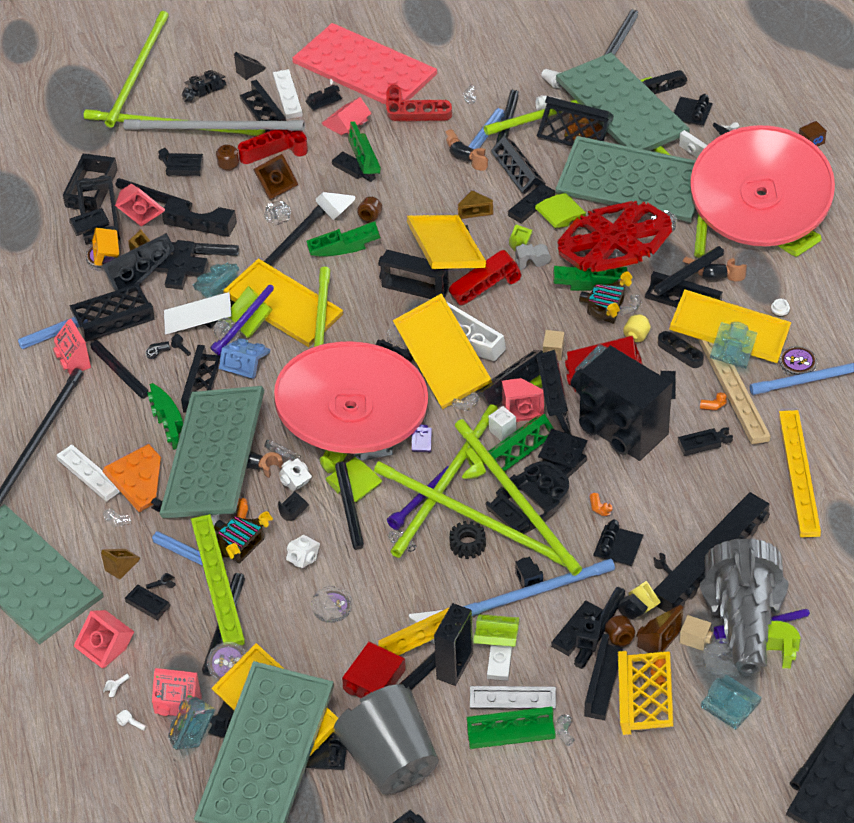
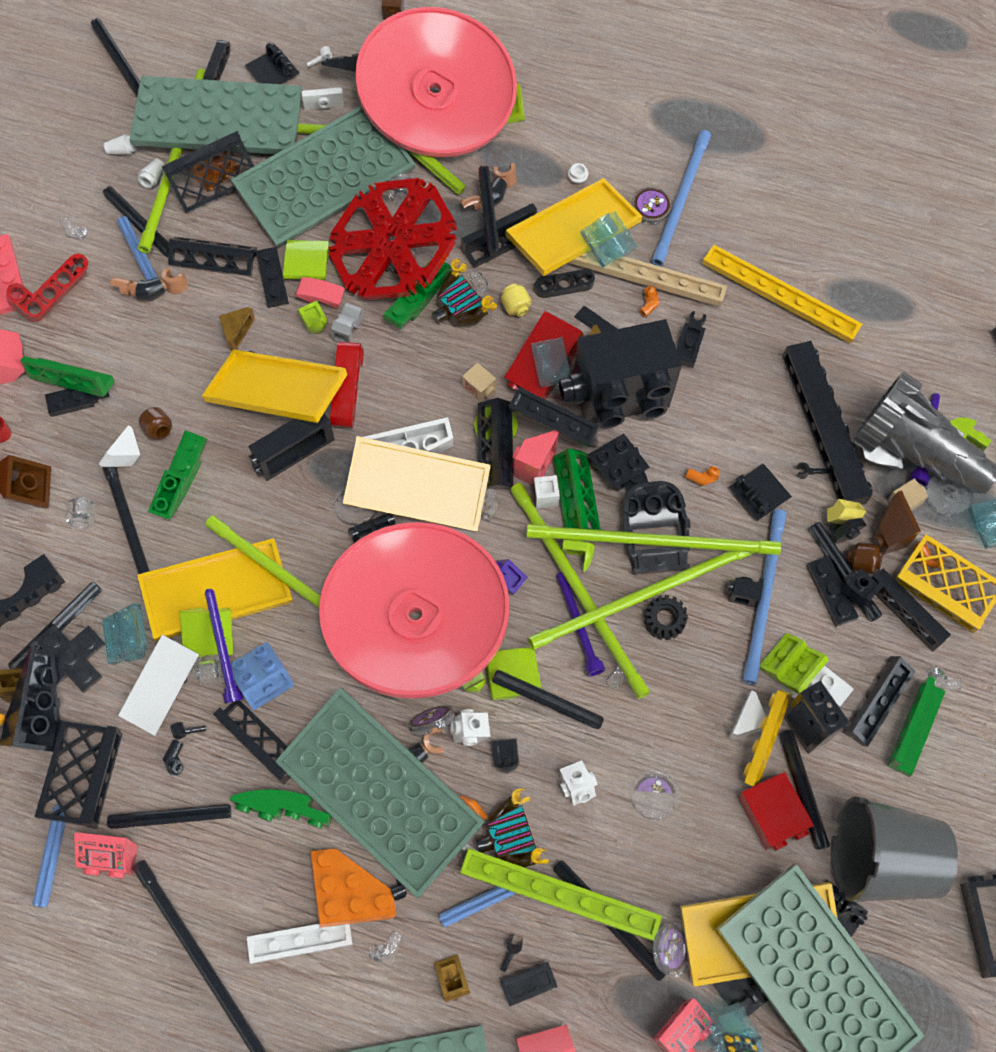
camera: 60 degrees left, 20 degrees up
none -> coral slope [295,277,345,309]

